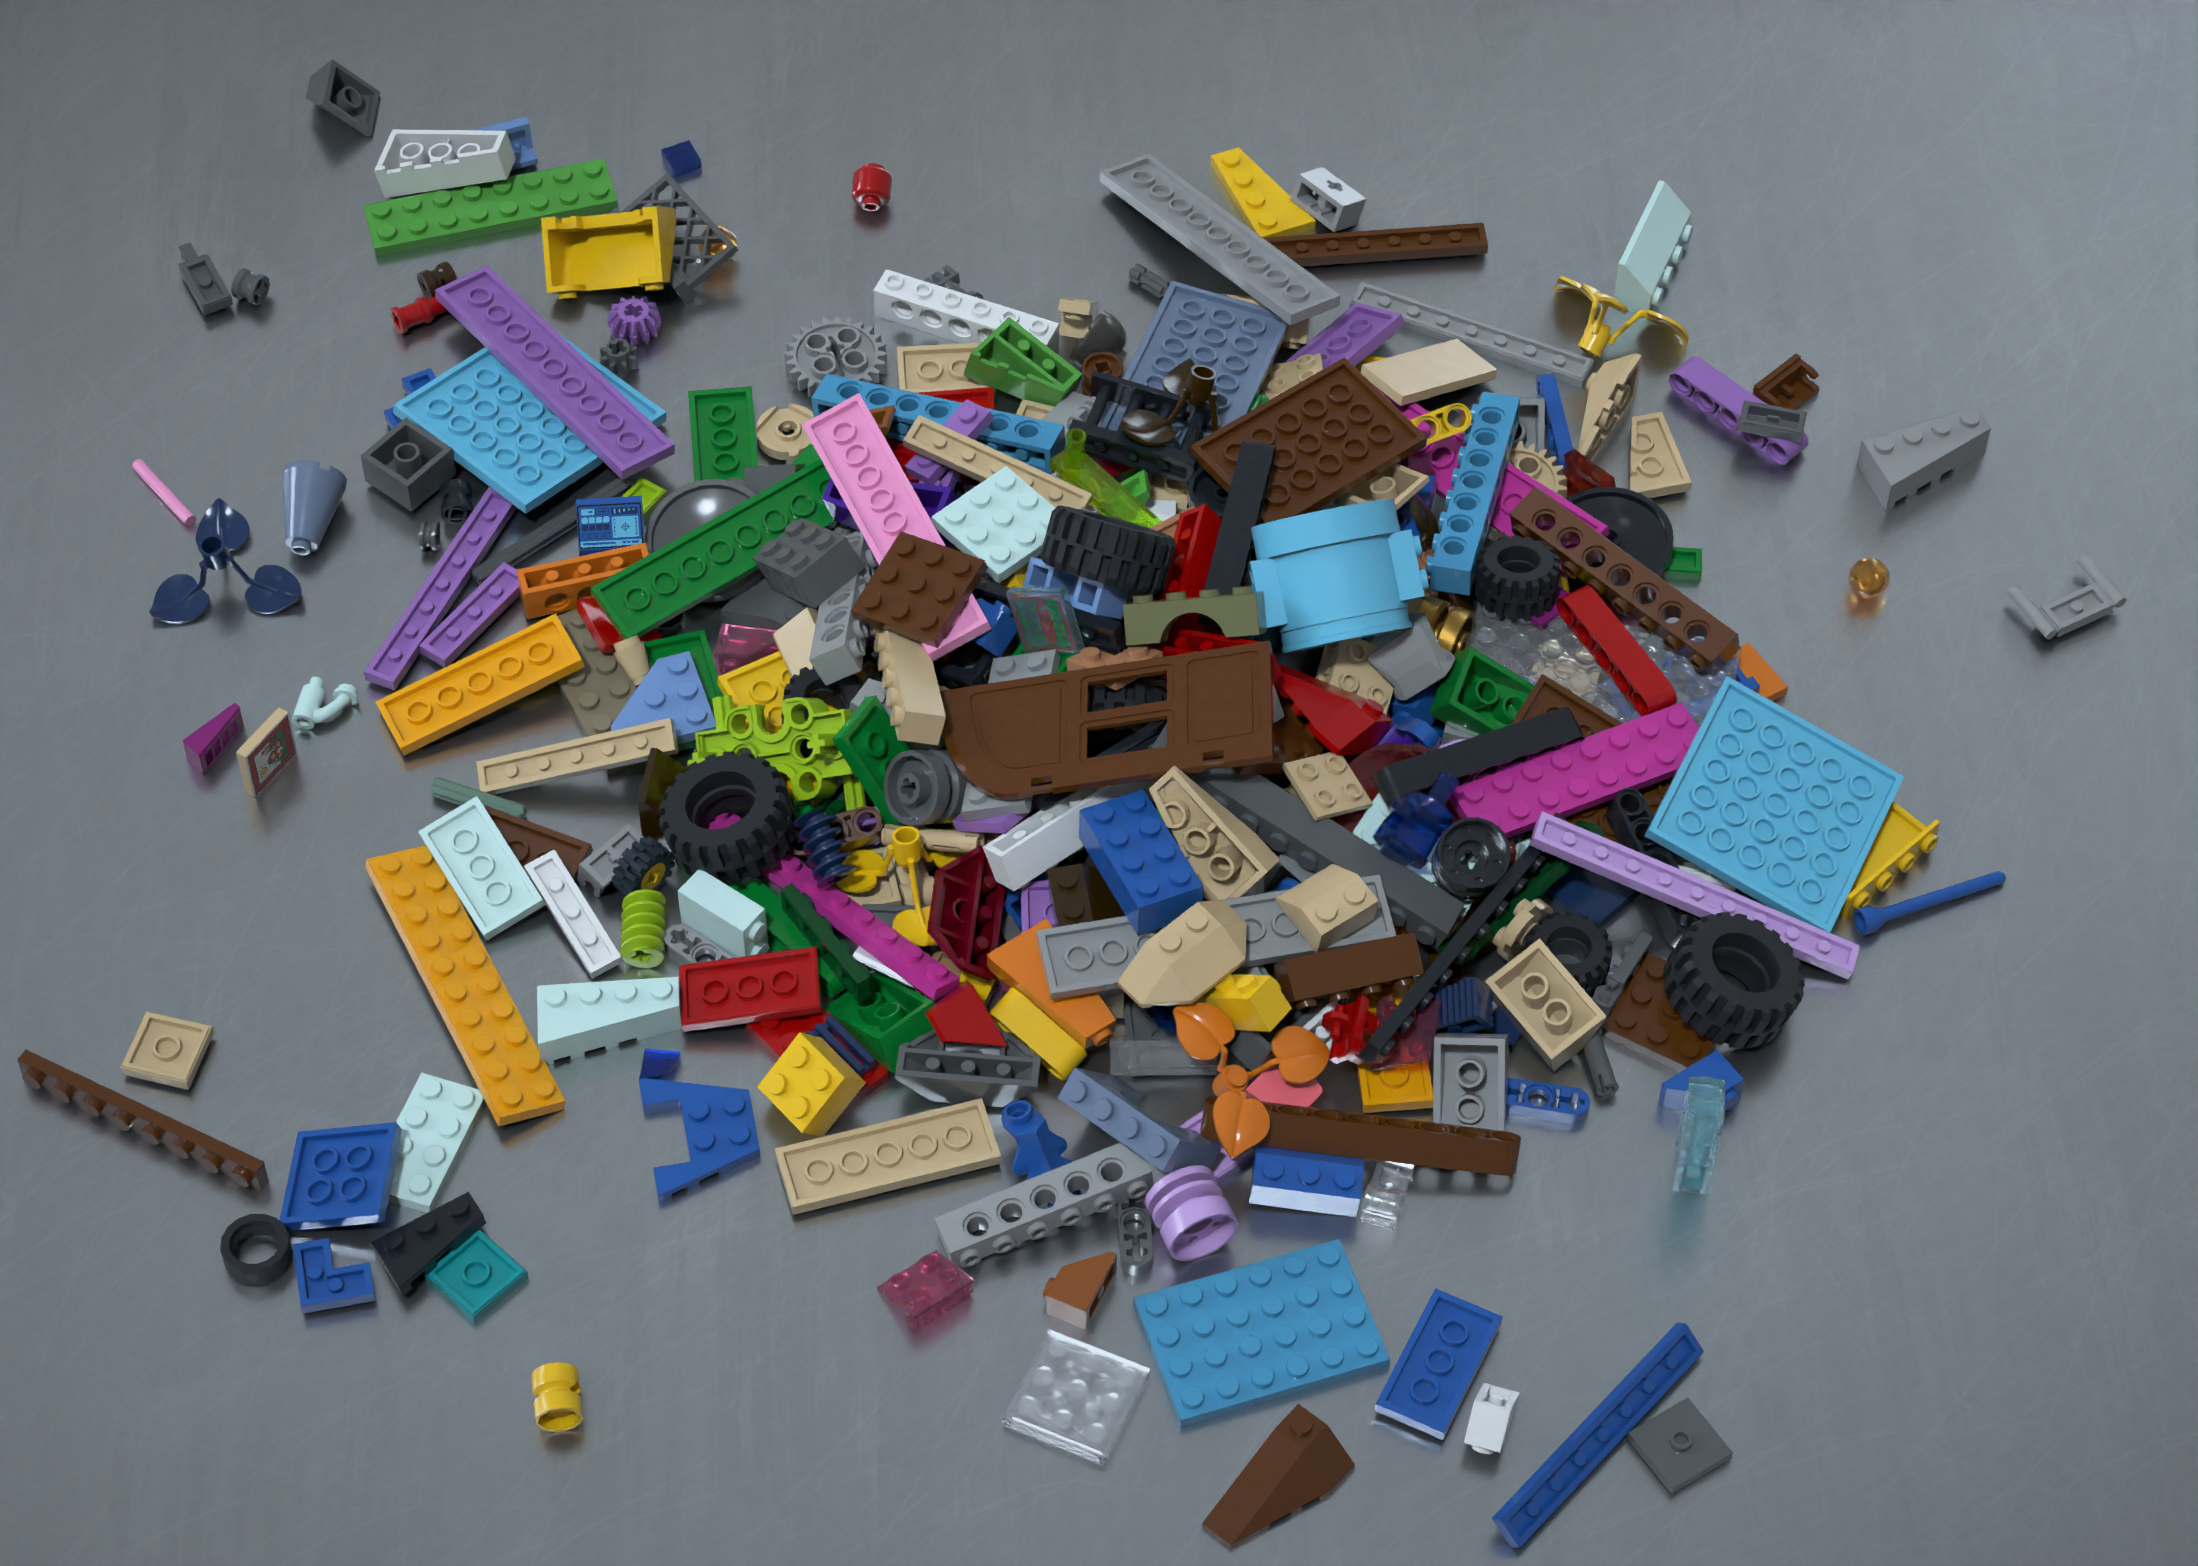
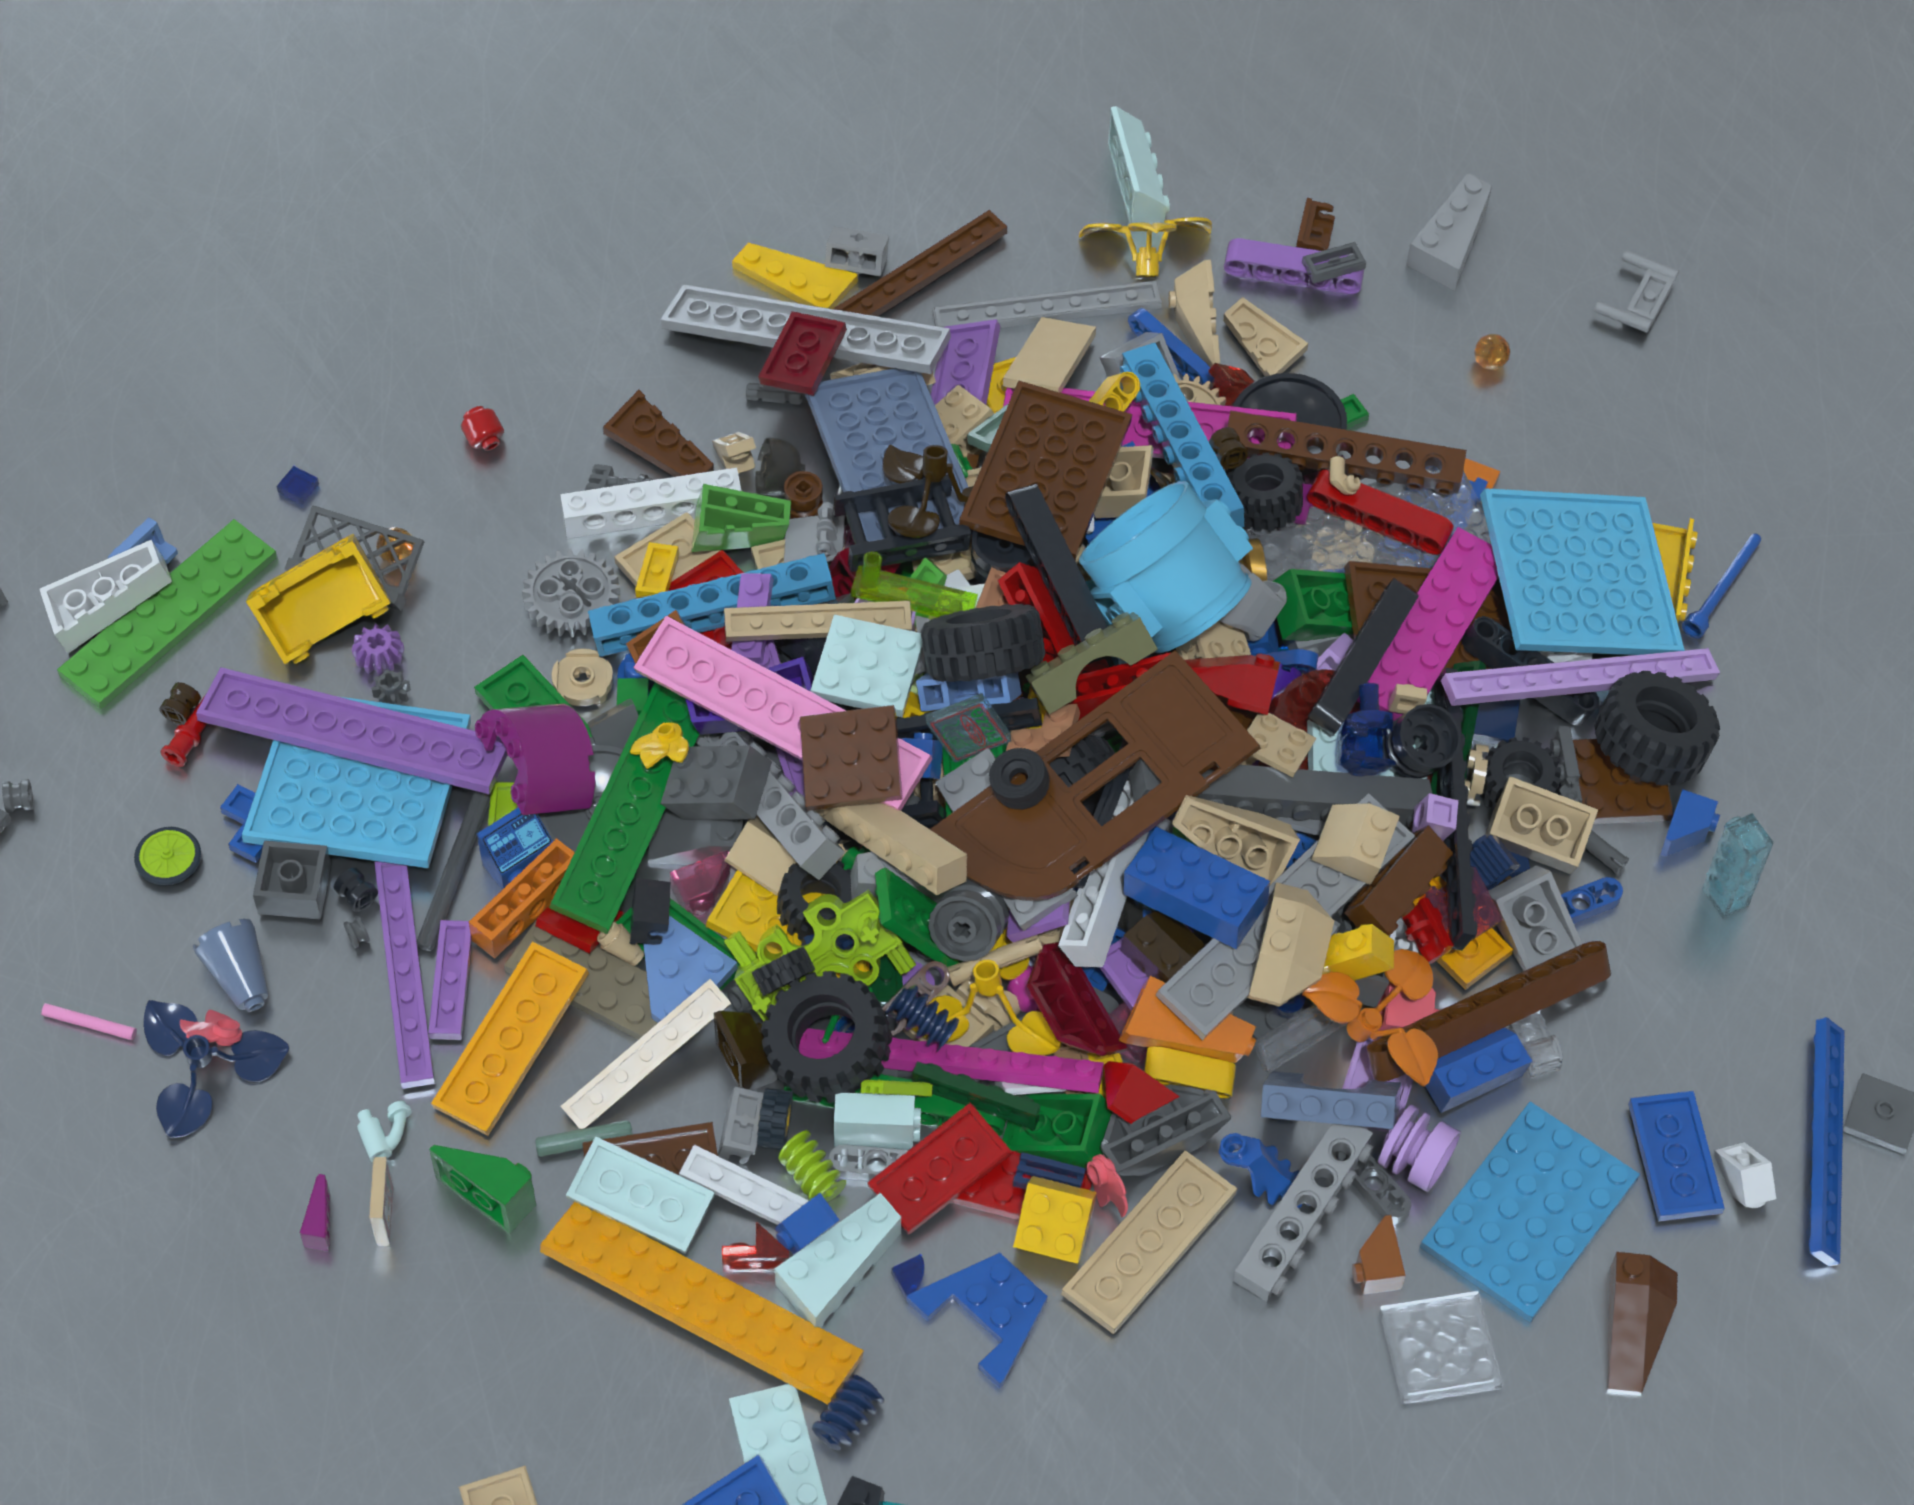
camera: 35 degrees left, 5 degrees up
clear pink hinge [877,1250,975,1330] -> none
none -> lime wheel [134,827,201,885]
none -> coral plate [180,1010,242,1046]
none -> green slope [429,1145,536,1234]
none -> magenta cylinder [475,704,595,815]
none -> reddish brown wing [603,389,714,477]
none -> black hinge [629,878,671,945]
none -> yellow plate [630,722,689,769]
none -> yellow plate [635,542,679,598]
none -> clear red slope [722,1222,790,1272]
none -> black tyre [752,946,816,996]
none -> dark red plate [758,311,847,396]
none -> blue slope [774,1193,839,1255]
none -> dark blue piece [812,1374,884,1451]
none -> lime tile [861,1080,932,1096]
none -> black tyre [989,748,1050,810]
none -> coral plate [1087,1154,1128,1217]
none -> dark brown wheel [1209,427,1248,469]
none -> tan arm [1330,456,1361,495]
none -> tan plate [1388,684,1427,714]
none -> lavender brick [1412,793,1458,841]

